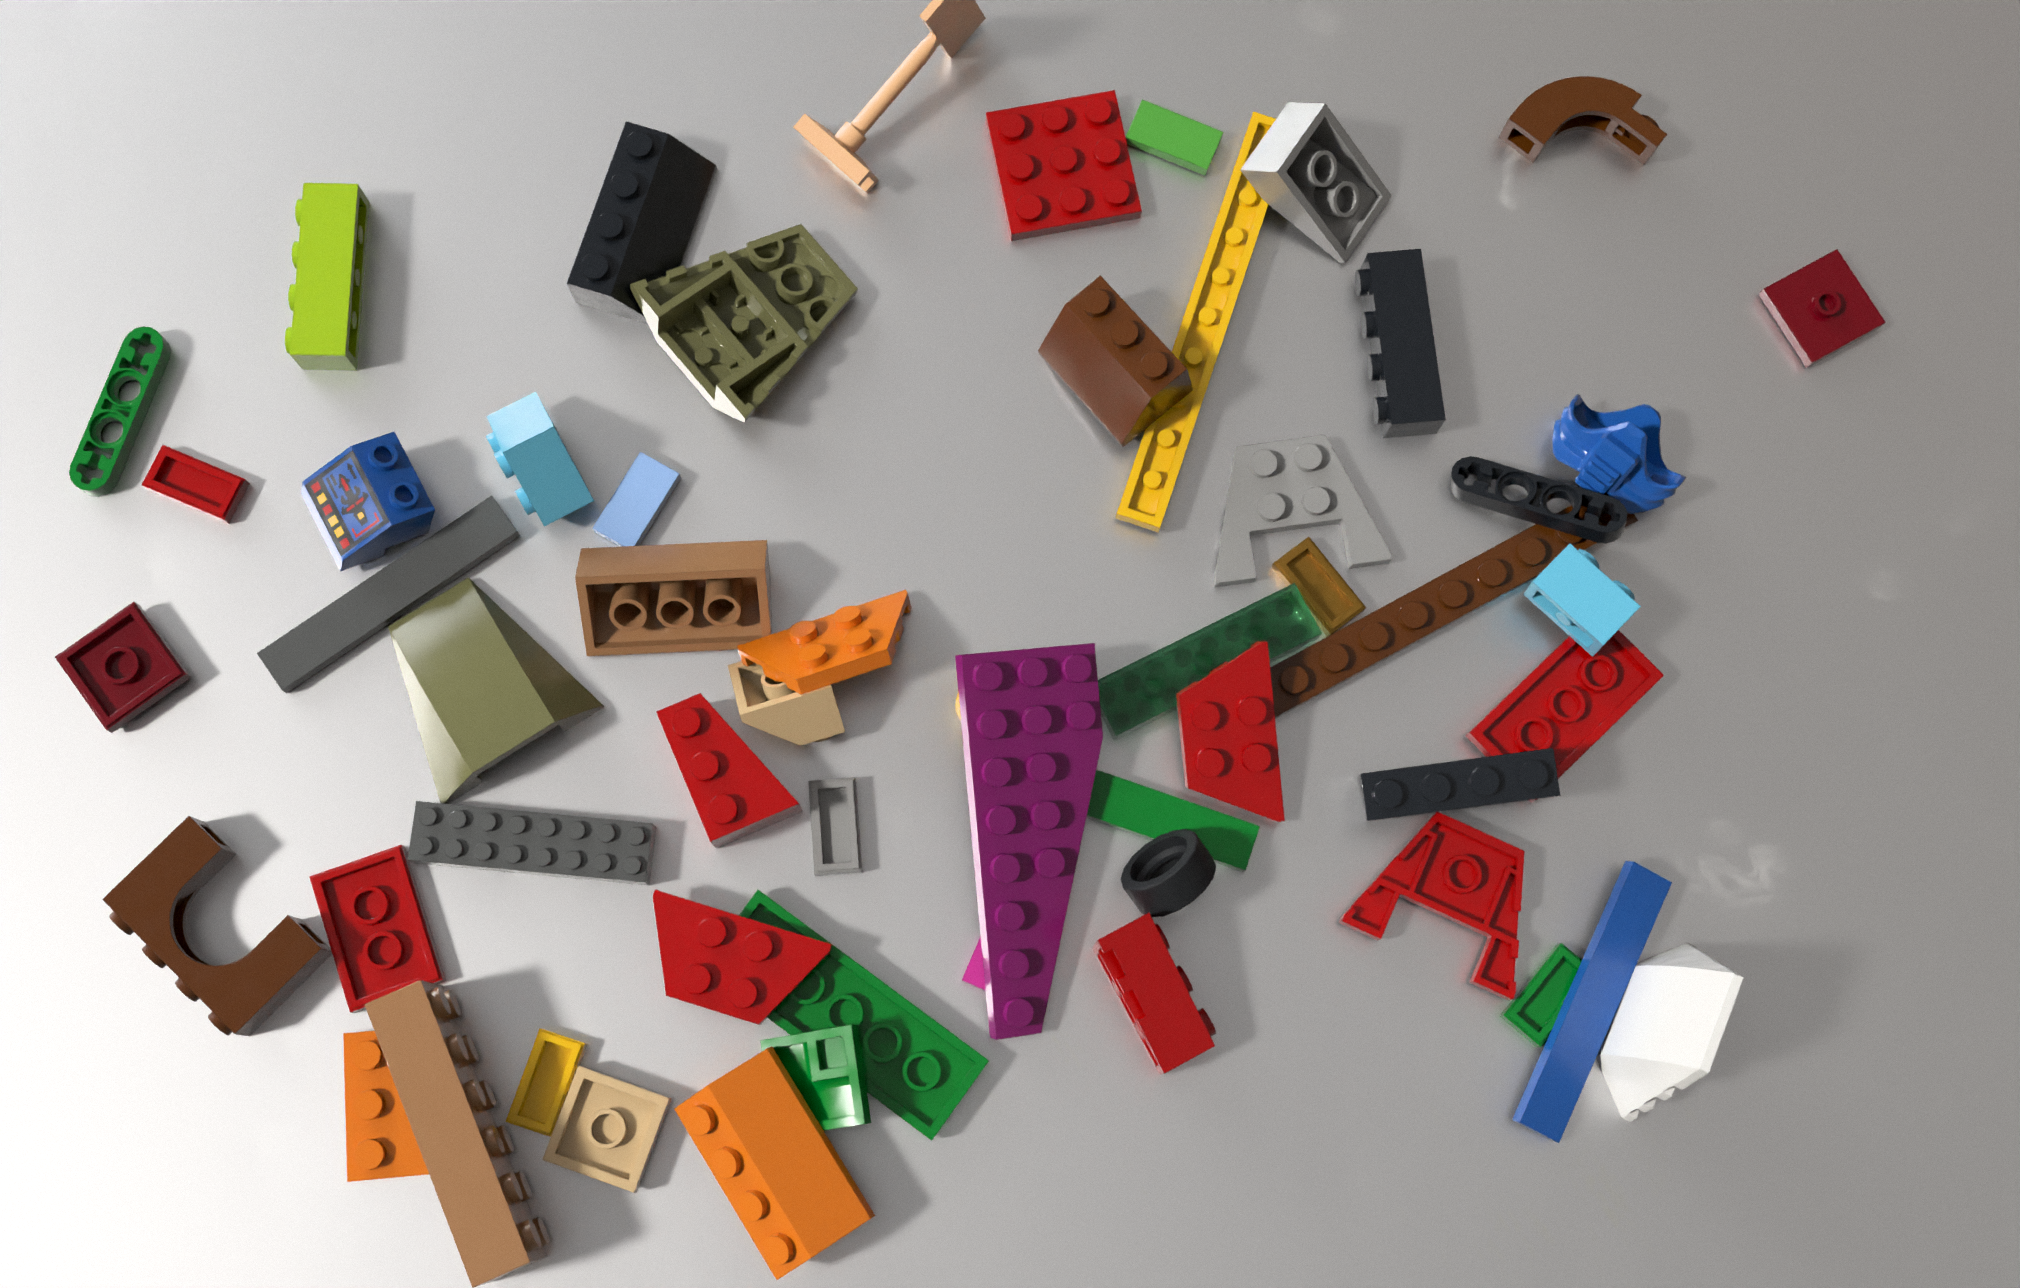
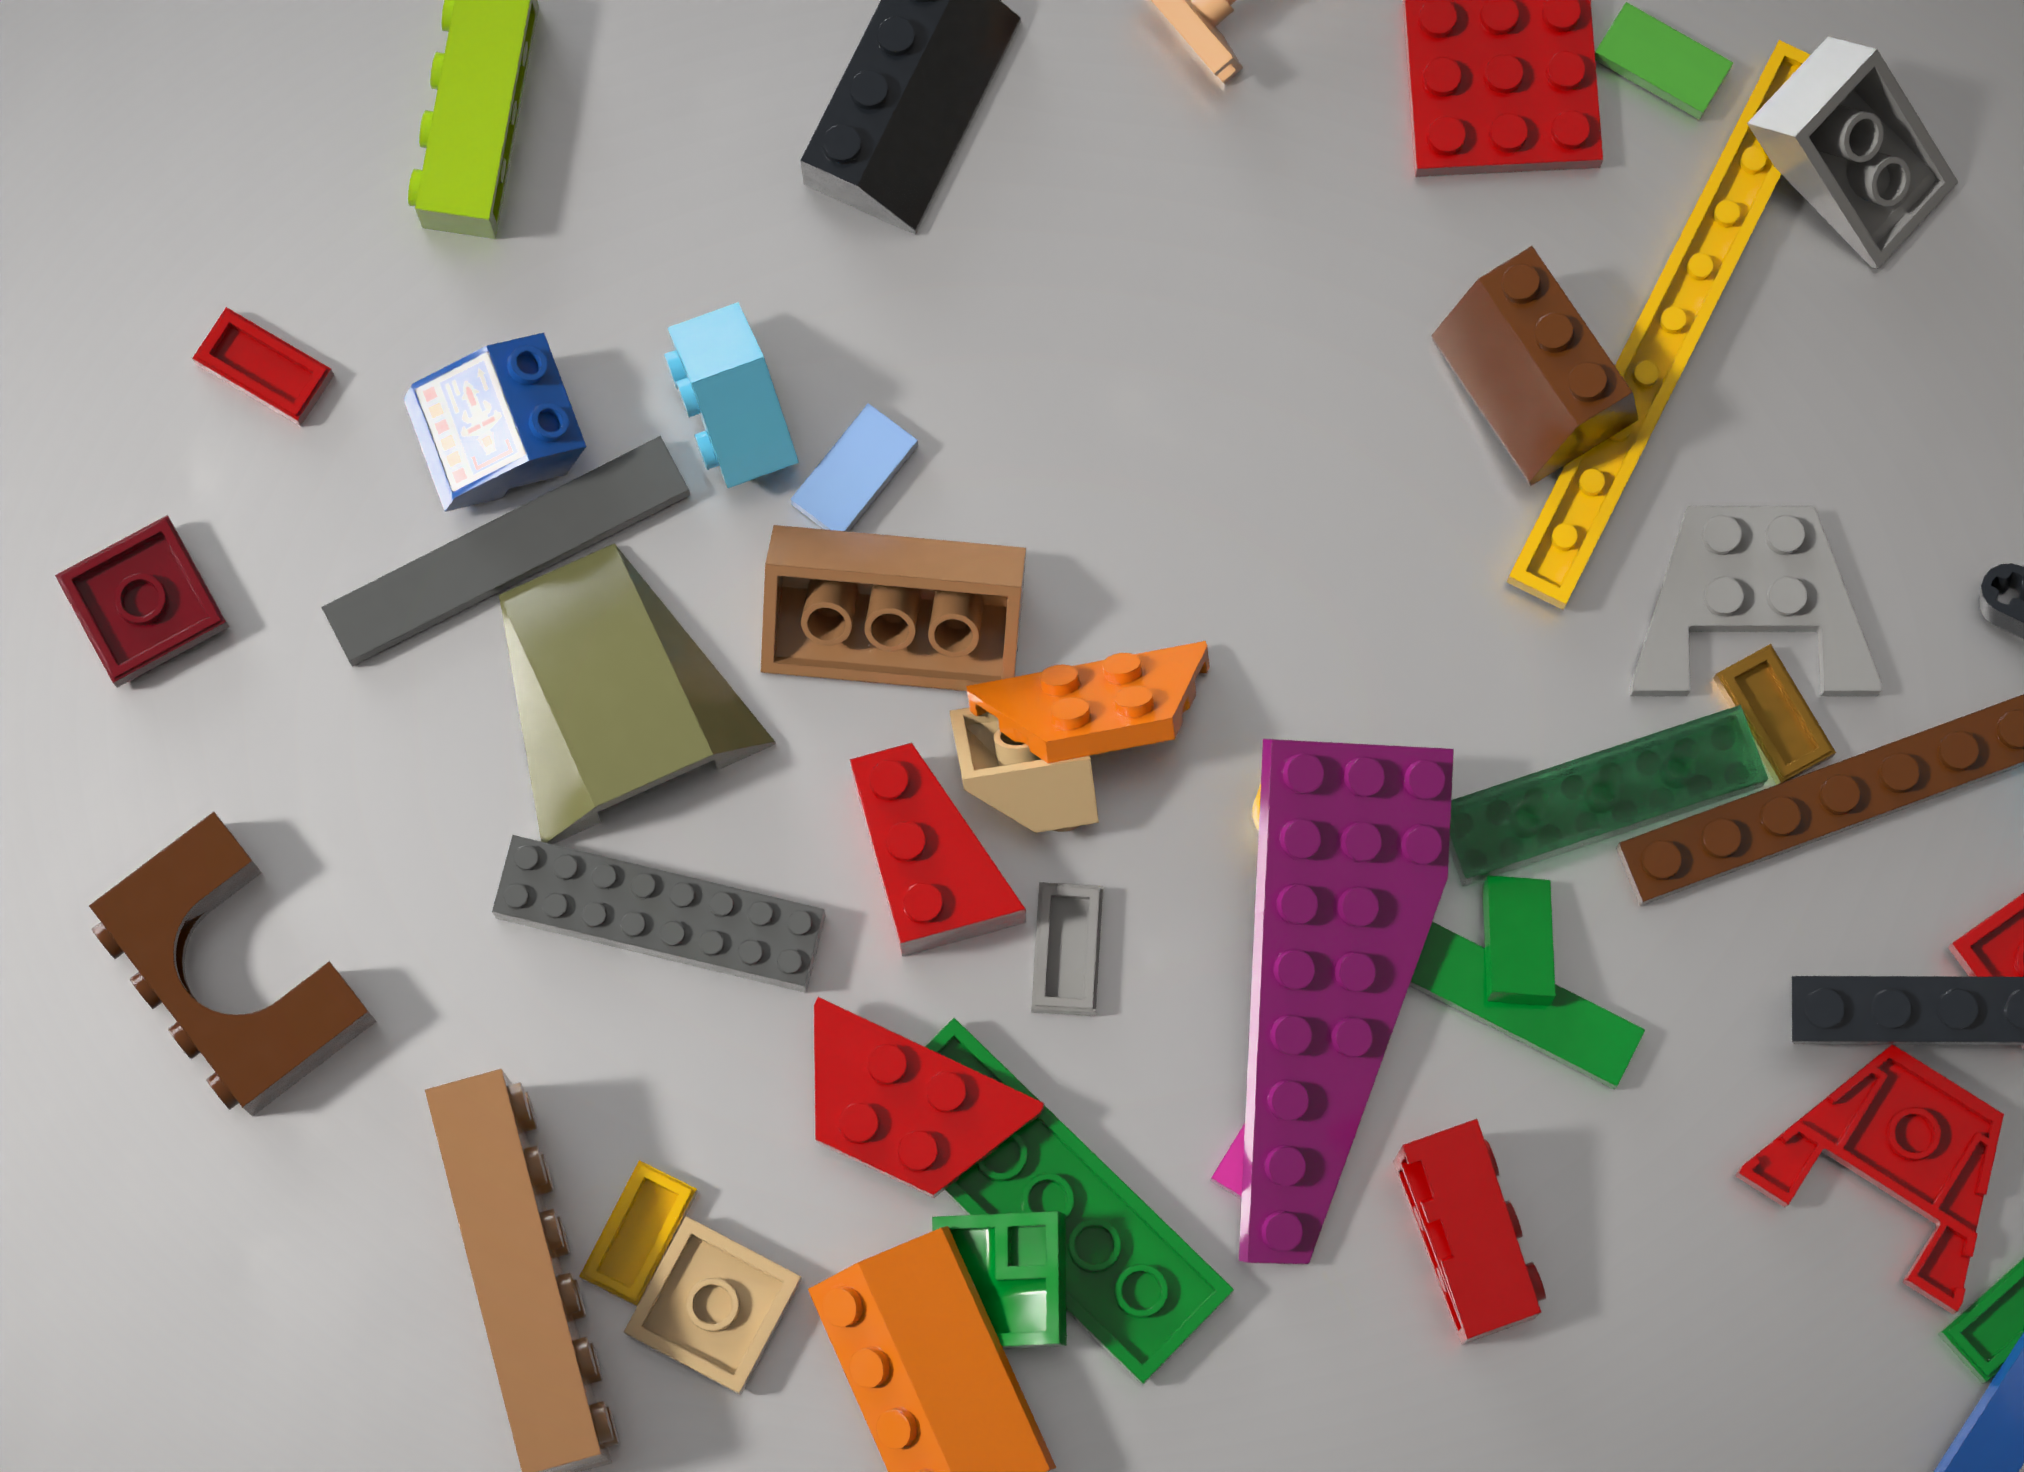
camera: 15 degrees right, 0 degrees up
green beam [69,327,171,497] -> none
red tile [309,845,446,1013] -> none
orange wing [343,1031,429,1182] -> none
olive wedge [630,224,858,423] -> none
black tyre [1120,829,1216,917] -> none
red wing [1176,641,1285,822] -> none
black brick [1355,249,1446,438] -> none
none -> green tile [1483,875,1556,1006]

